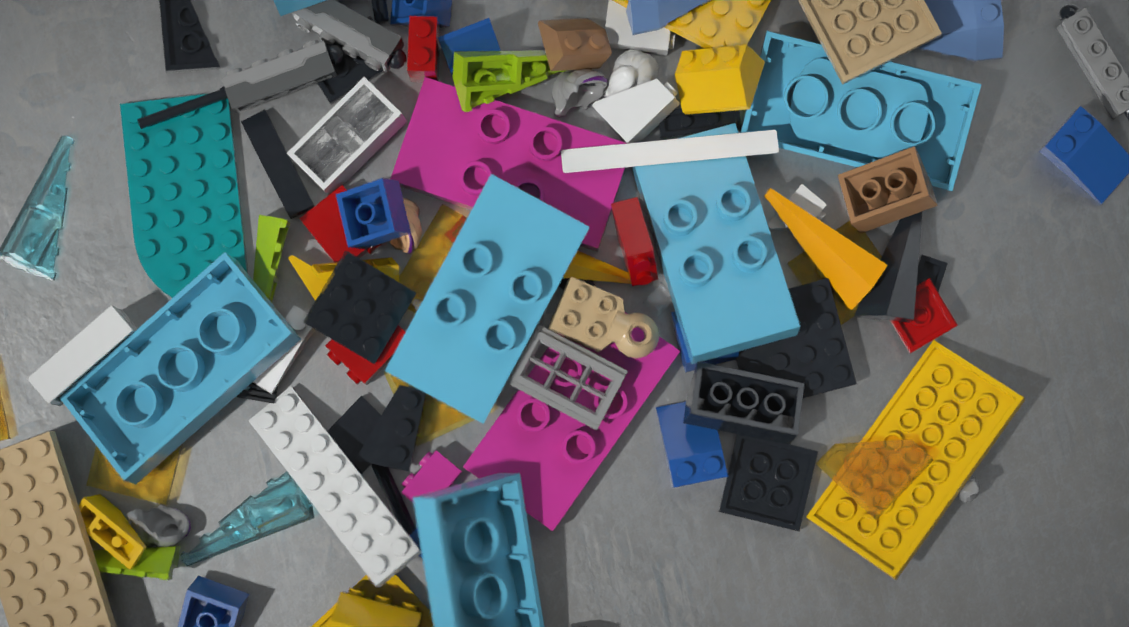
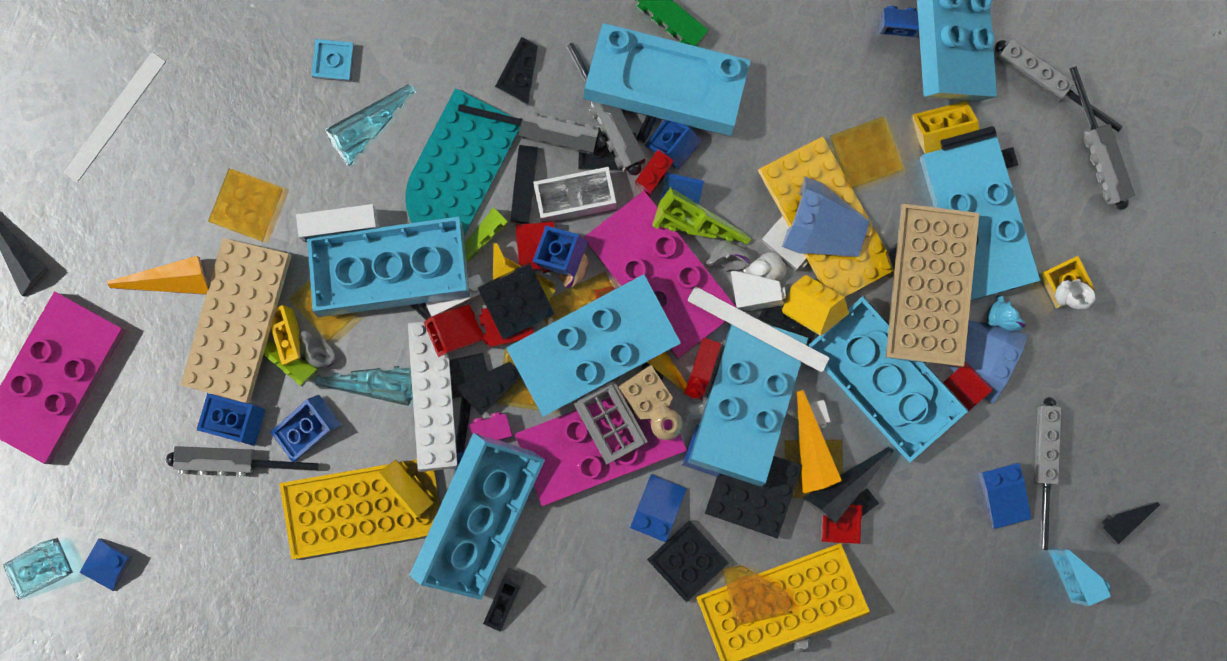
camera: 25 degrees right, 0 degrees up
medium nougat slope [538,18,612,71] -> none
black slope [683,362,804,445] -> none
medium nougat slope [838,146,938,233] -> none
none -> red brick [424,304,484,357]
none -> red tile [944,362,993,414]

